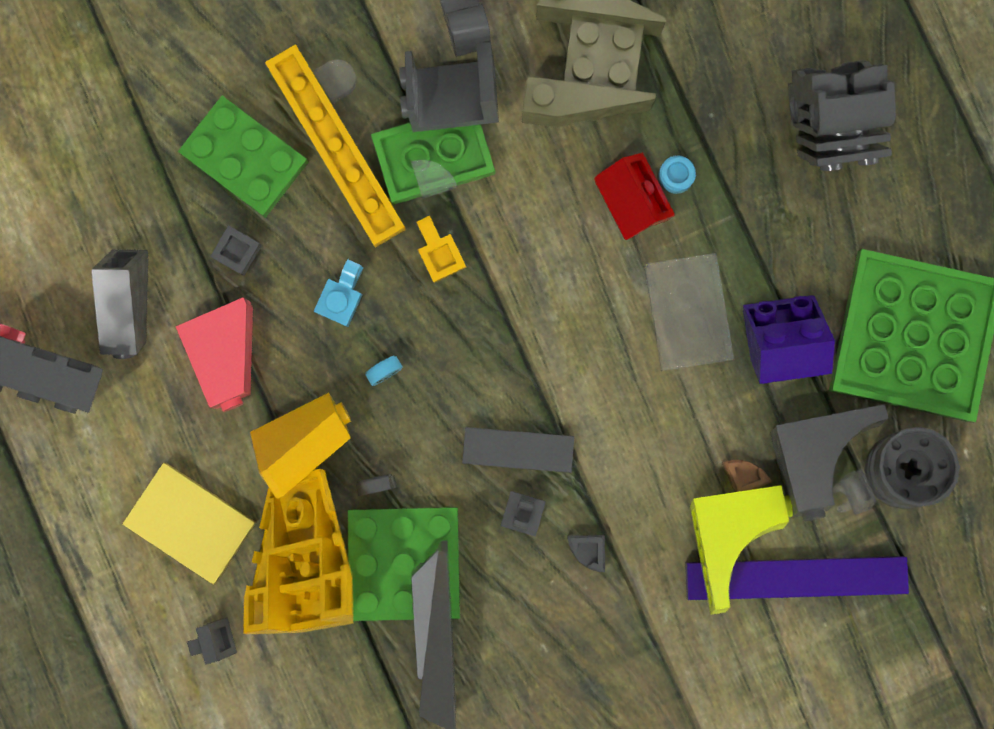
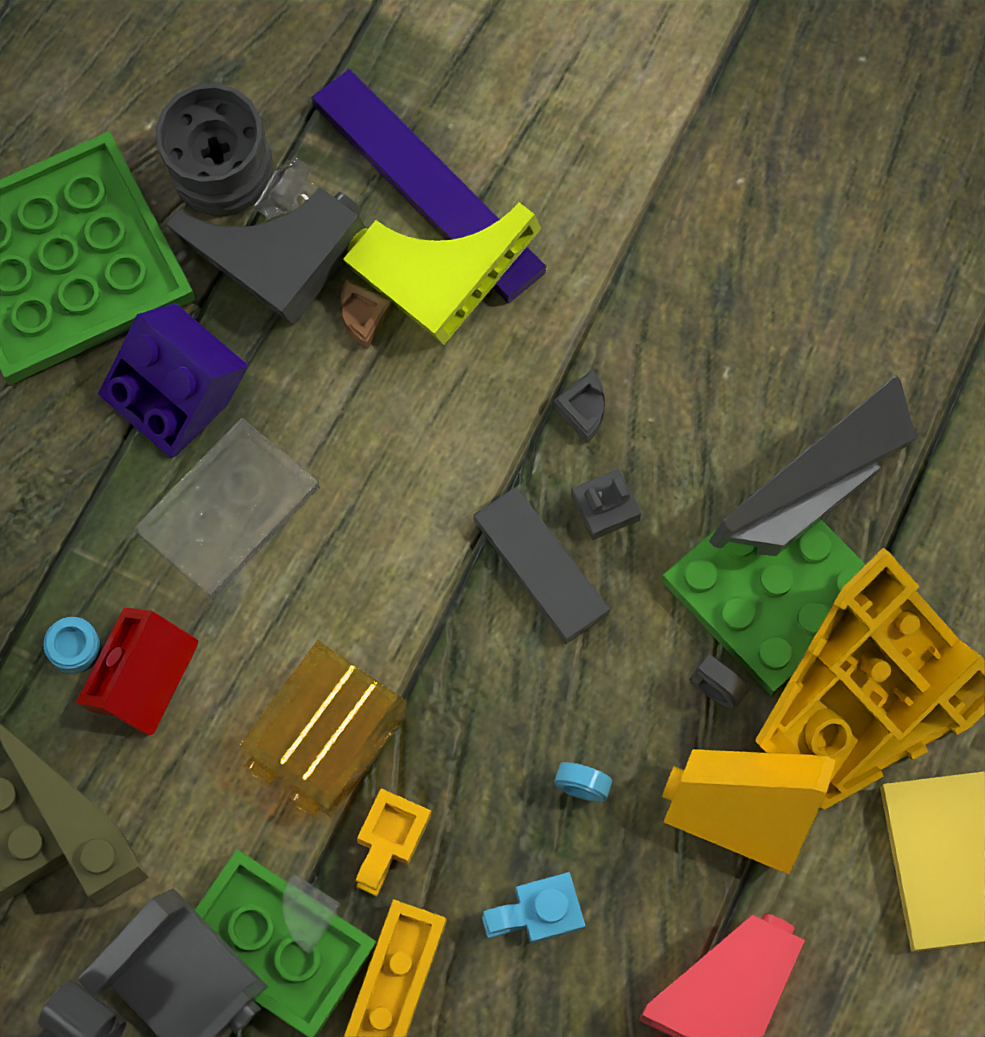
camera: 130 degrees left, 15 degrees down
none -> clear yellow brick [238,640,409,819]

